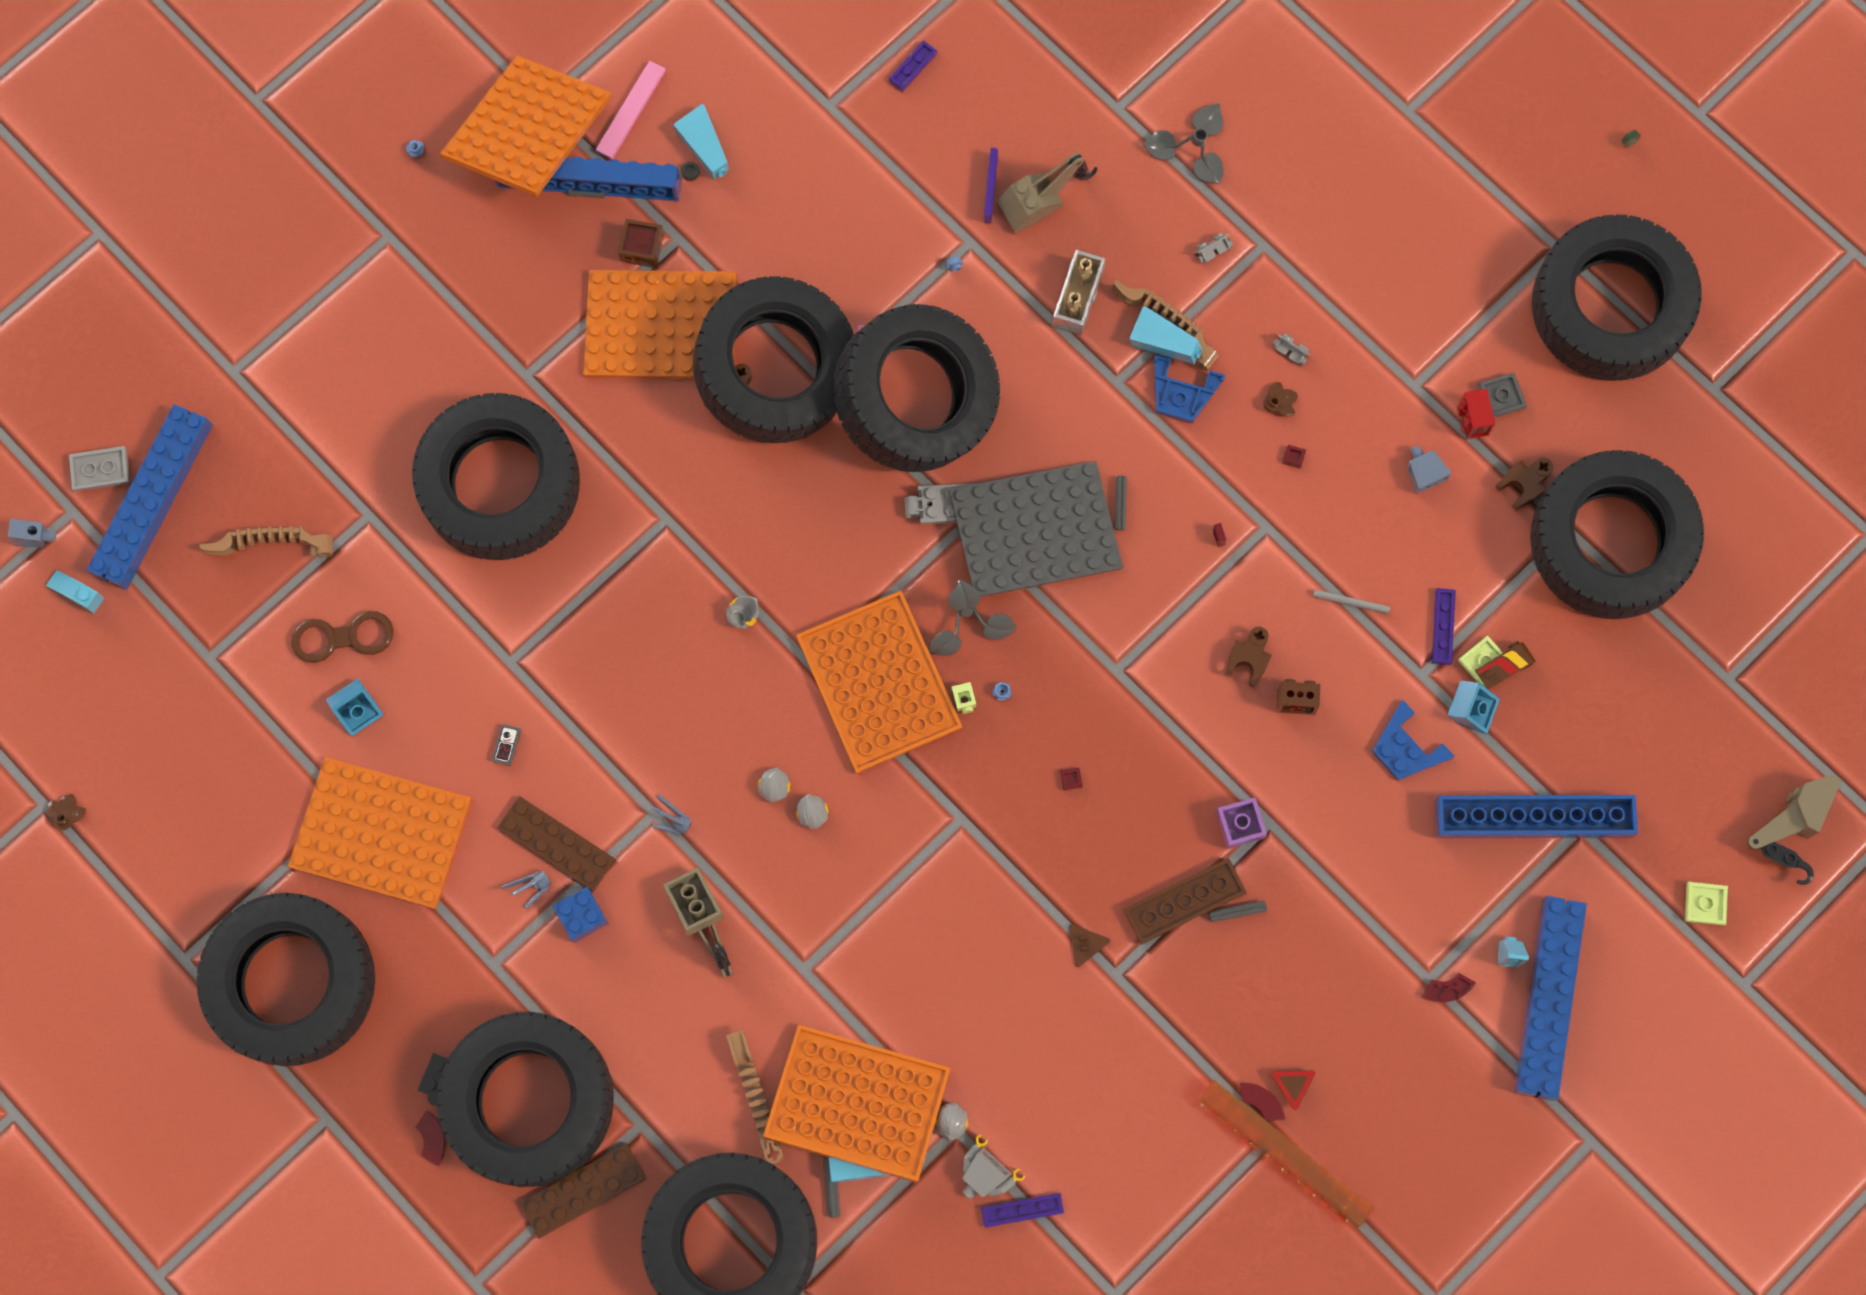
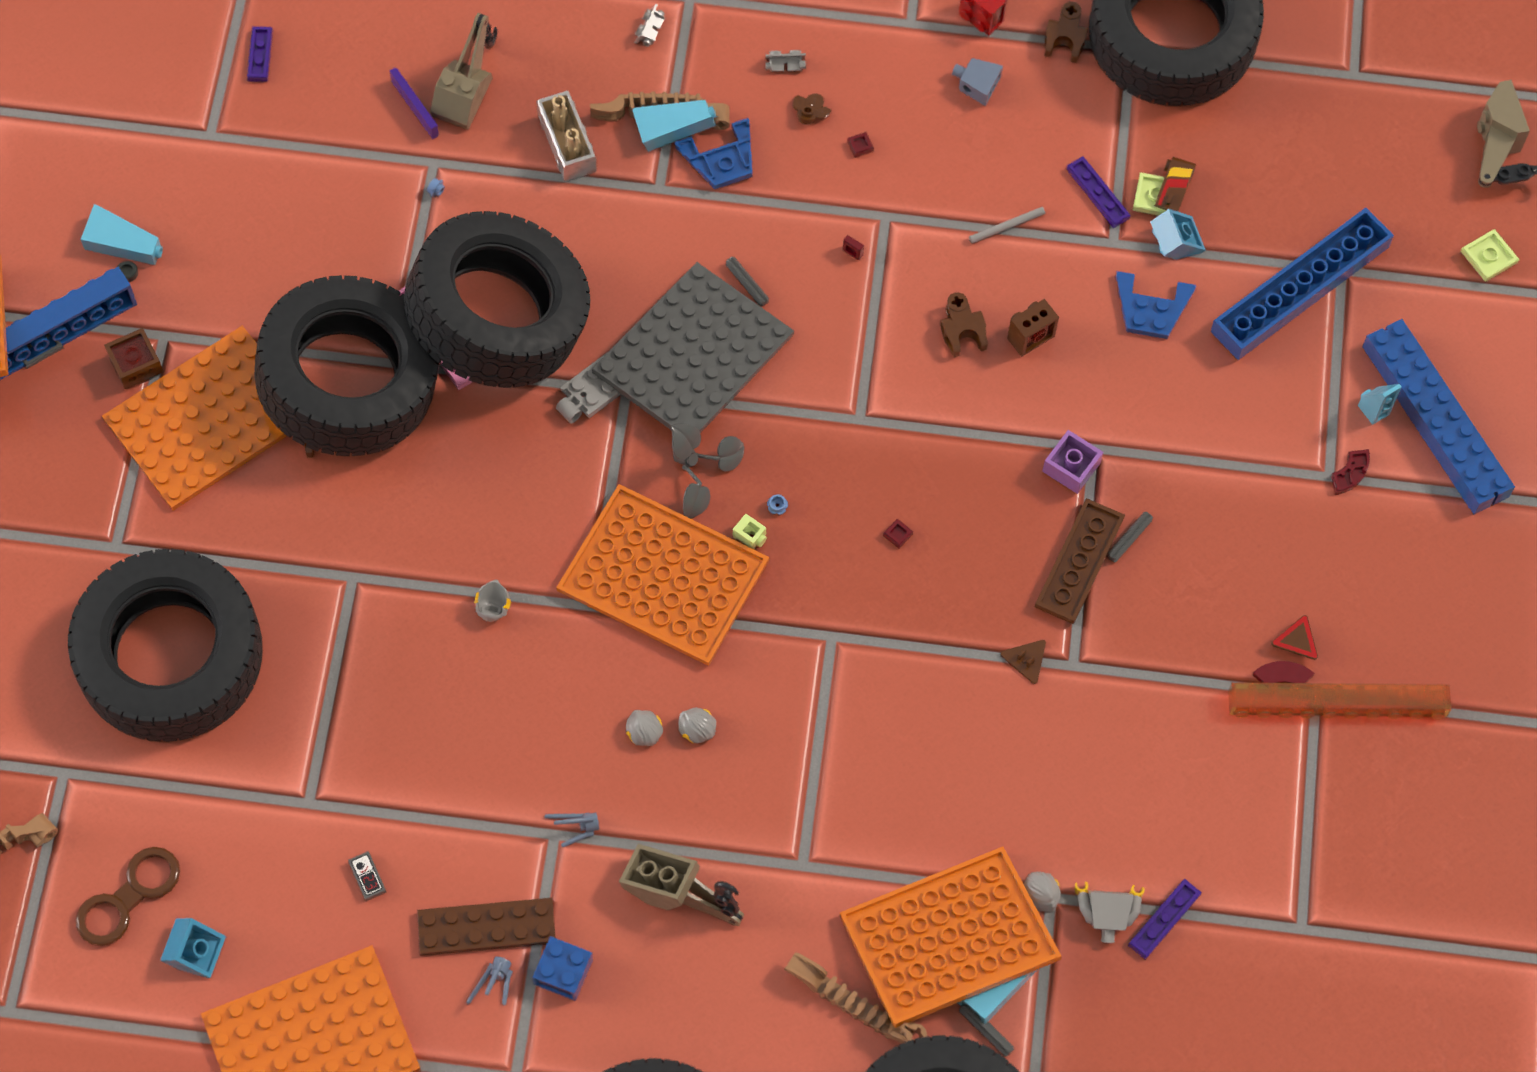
camera: 45 degrees left, 10 degrees down
bright pink tile [596,61,666,160] -> none

